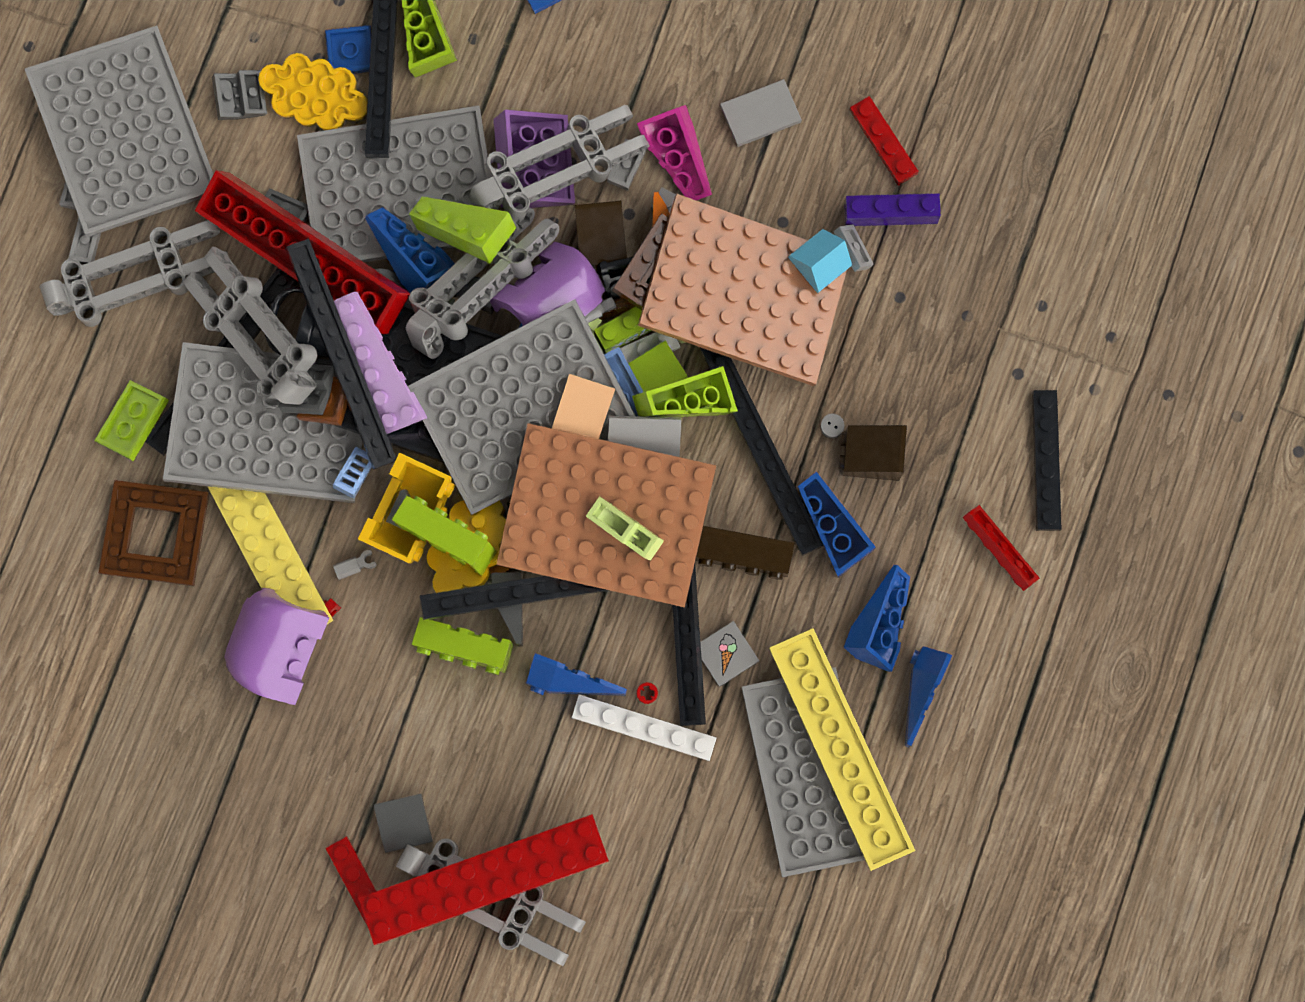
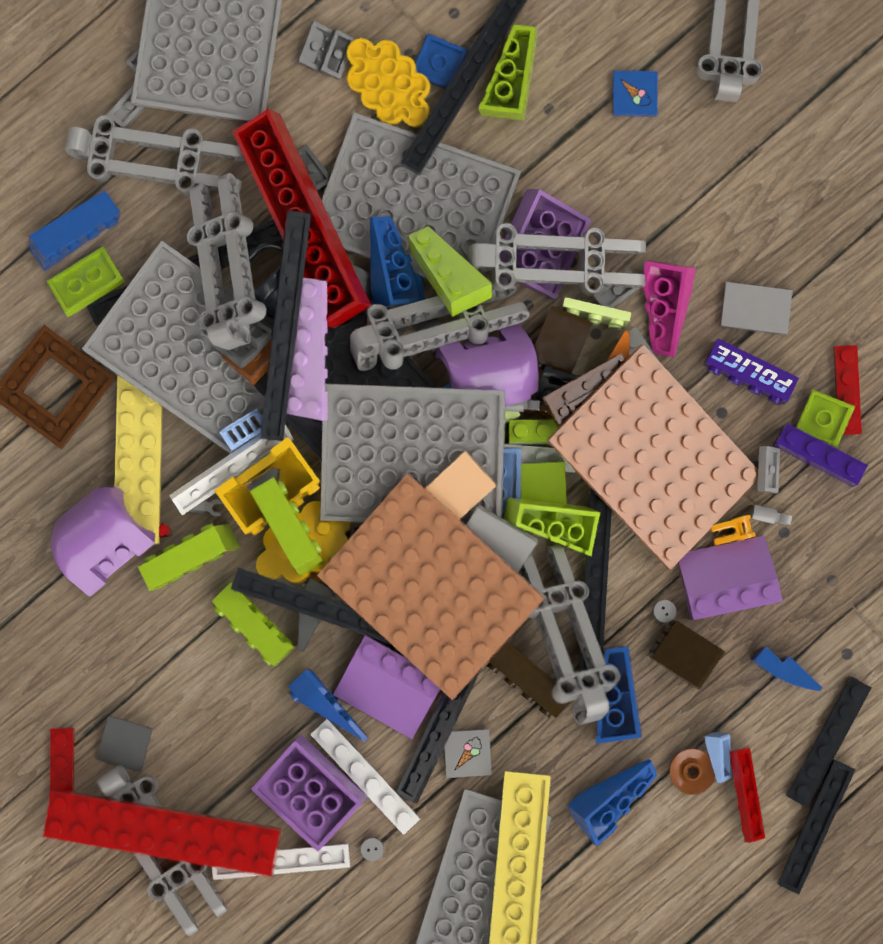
camera: 30 degrees right, 5 degrees up
yellowish green slope [586,496,664,561] -> none
red bush [636,682,658,704] -> none
medium azure slope [788,229,852,293] -> none
blue wedge [905,646,952,748] -> none
none -> blue wedge [29,191,120,272]
none -> lime wedge [138,523,241,591]
none -> white plate [169,425,294,515]
none -> white plate [212,843,350,880]
none -> medium lavender slope [251,735,368,852]
none -> medium lavender slope [333,635,440,739]
none -> light grey tile [361,837,384,861]
none -> light grey beam [519,544,620,725]
none -> yellowish green plate [561,297,631,330]
none -> dark orange dish [670,749,715,795]
none -> medium lavender slope [678,536,783,620]
none -> dark purple brick [703,339,799,405]
none -> light blue slope [705,732,732,783]
none -> light orange piece [710,515,756,546]
none -> light grey bar [751,505,792,526]
none -> blue slope [751,647,823,691]
none -> black plate [777,759,856,895]
none -> lime tile [796,389,855,448]

